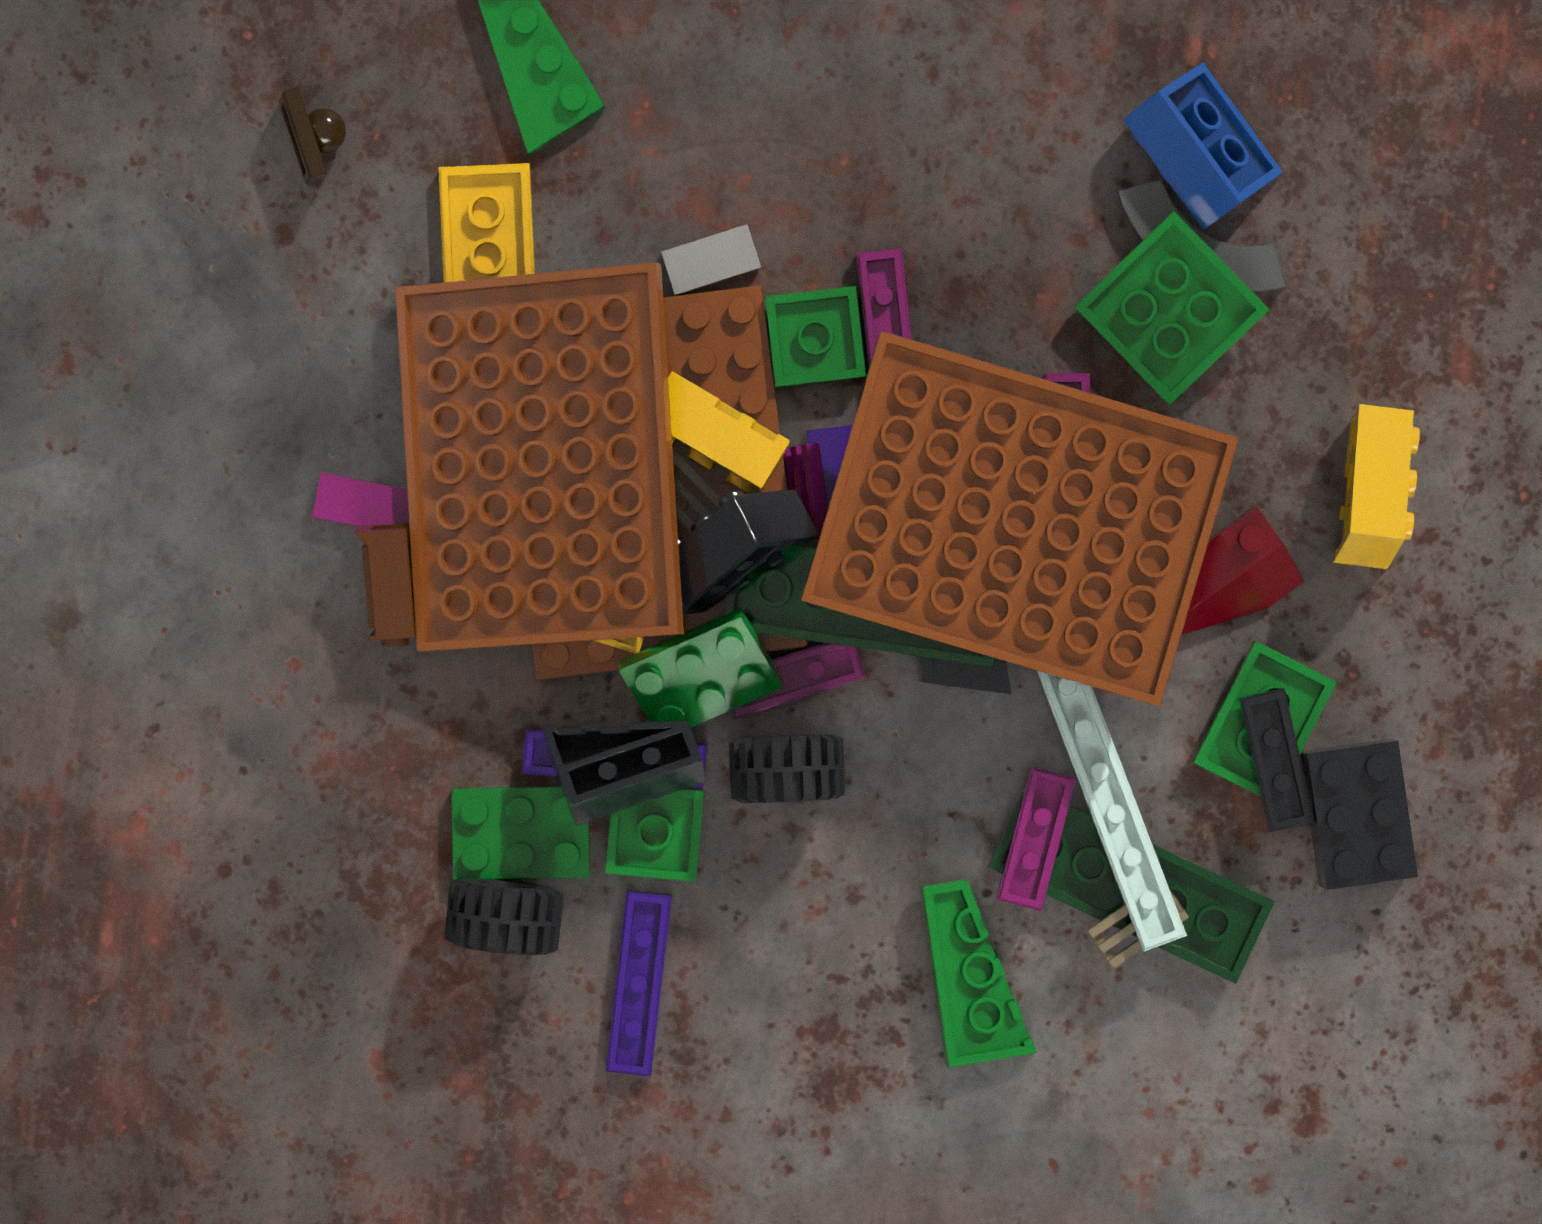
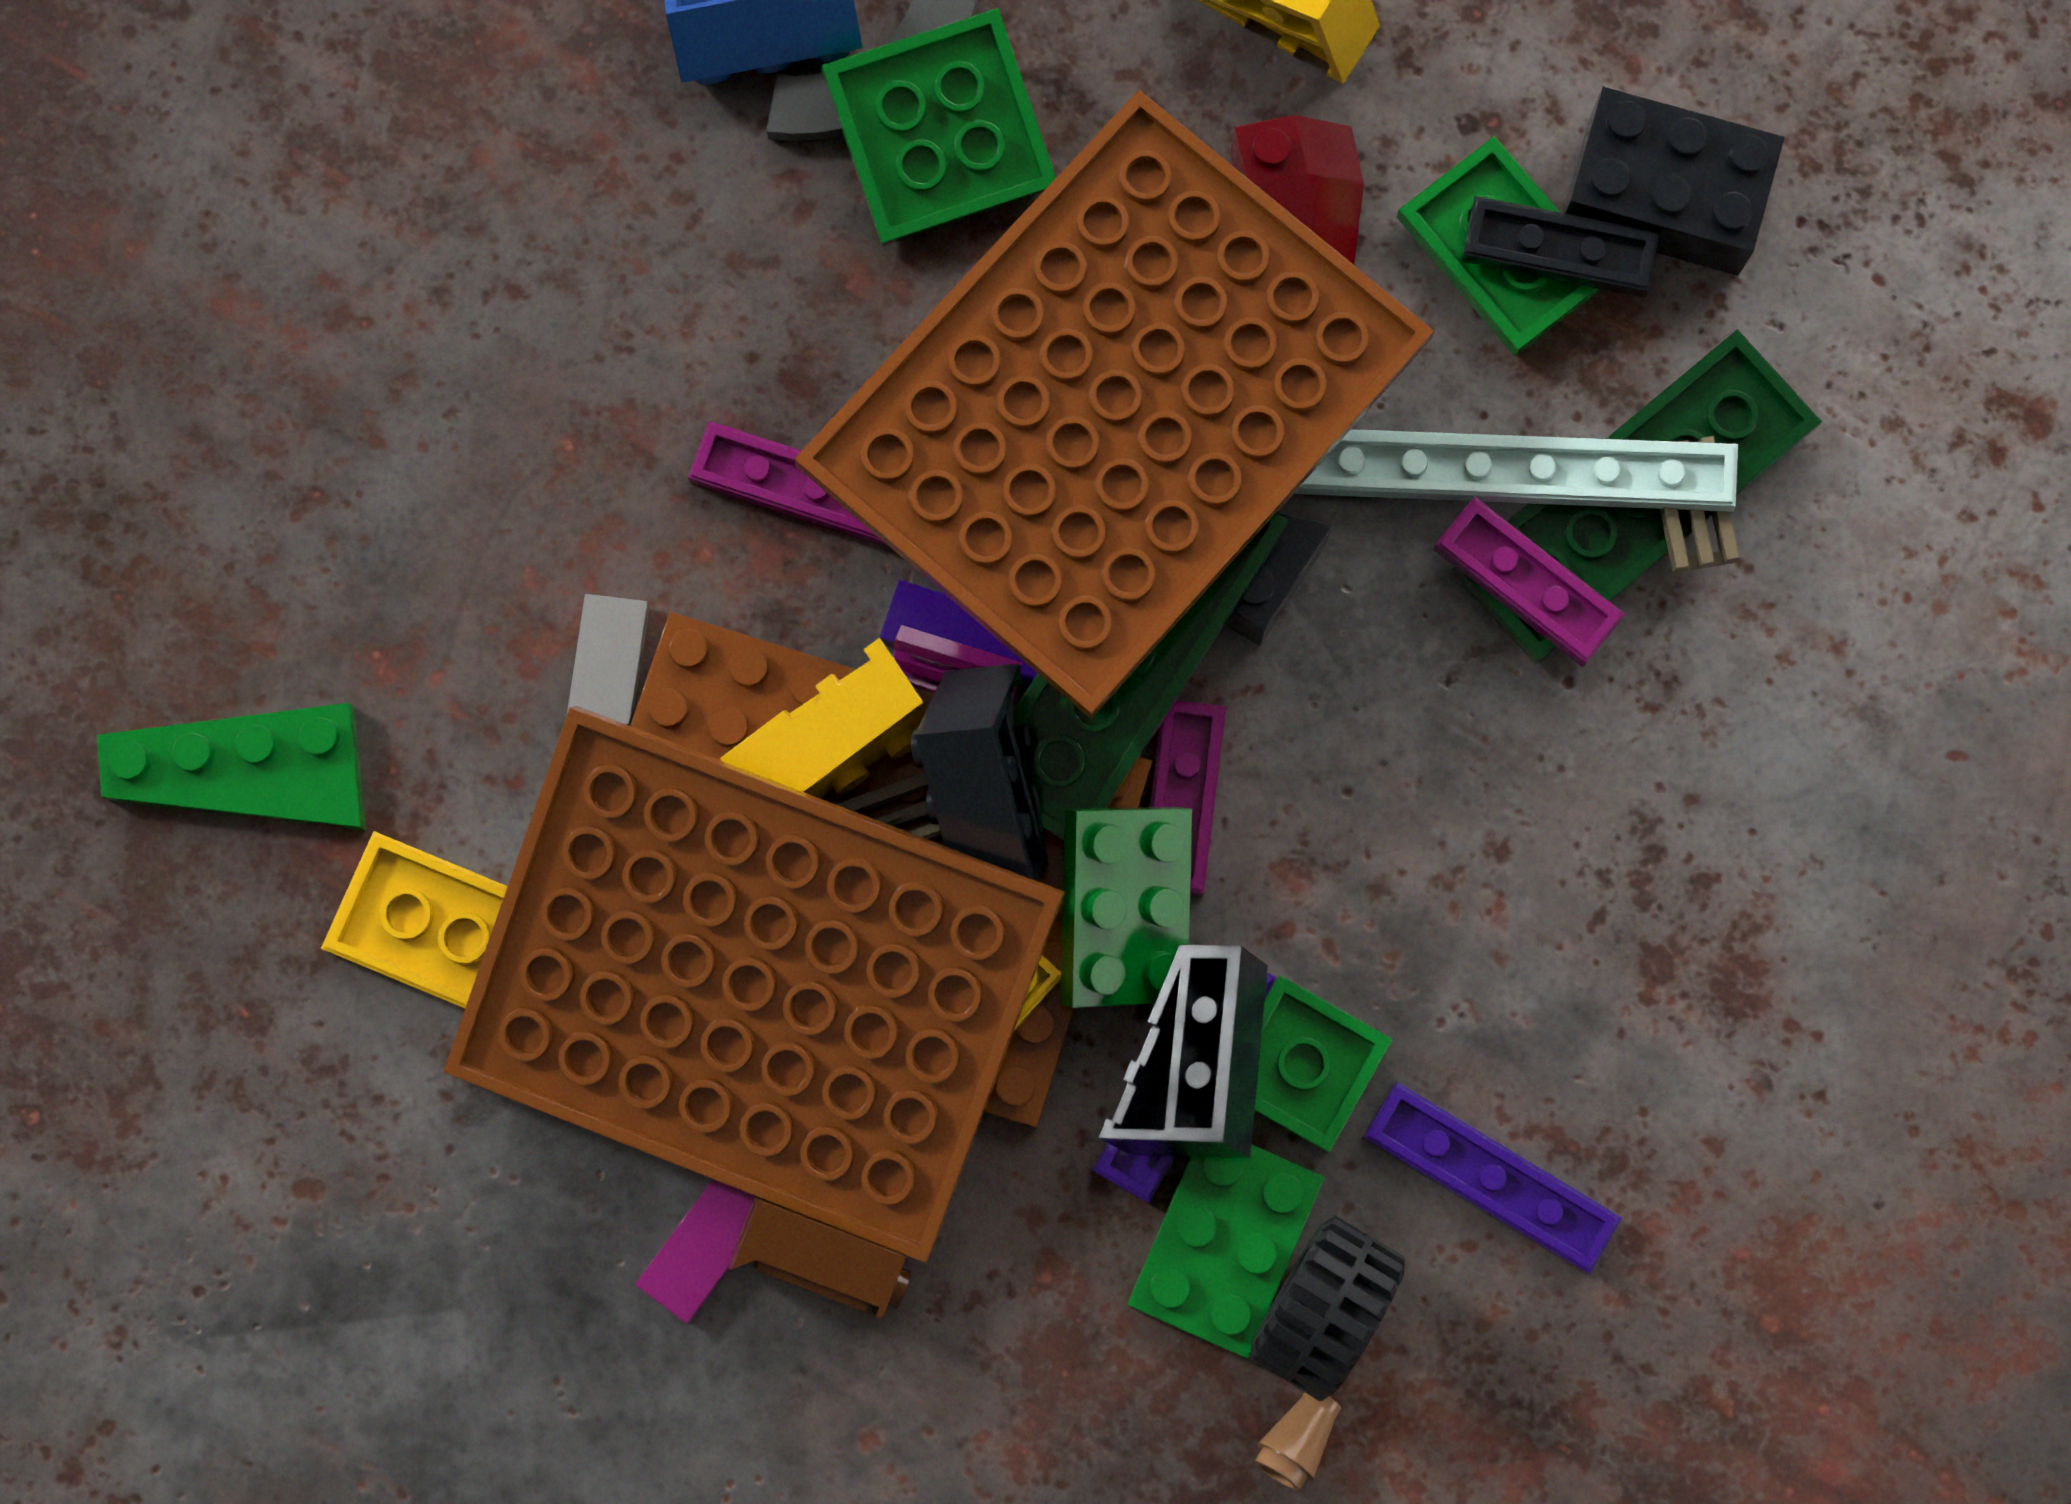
camera: 65 degrees left, 10 degrees down
dark brown tile [278,86,347,186] -> none
black tyre [729,734,845,803] -> none
green plate [765,286,866,388] -> none
green wing [919,879,1037,1068] -> none
none -> medium nougat cone [1254,1392,1342,1491]

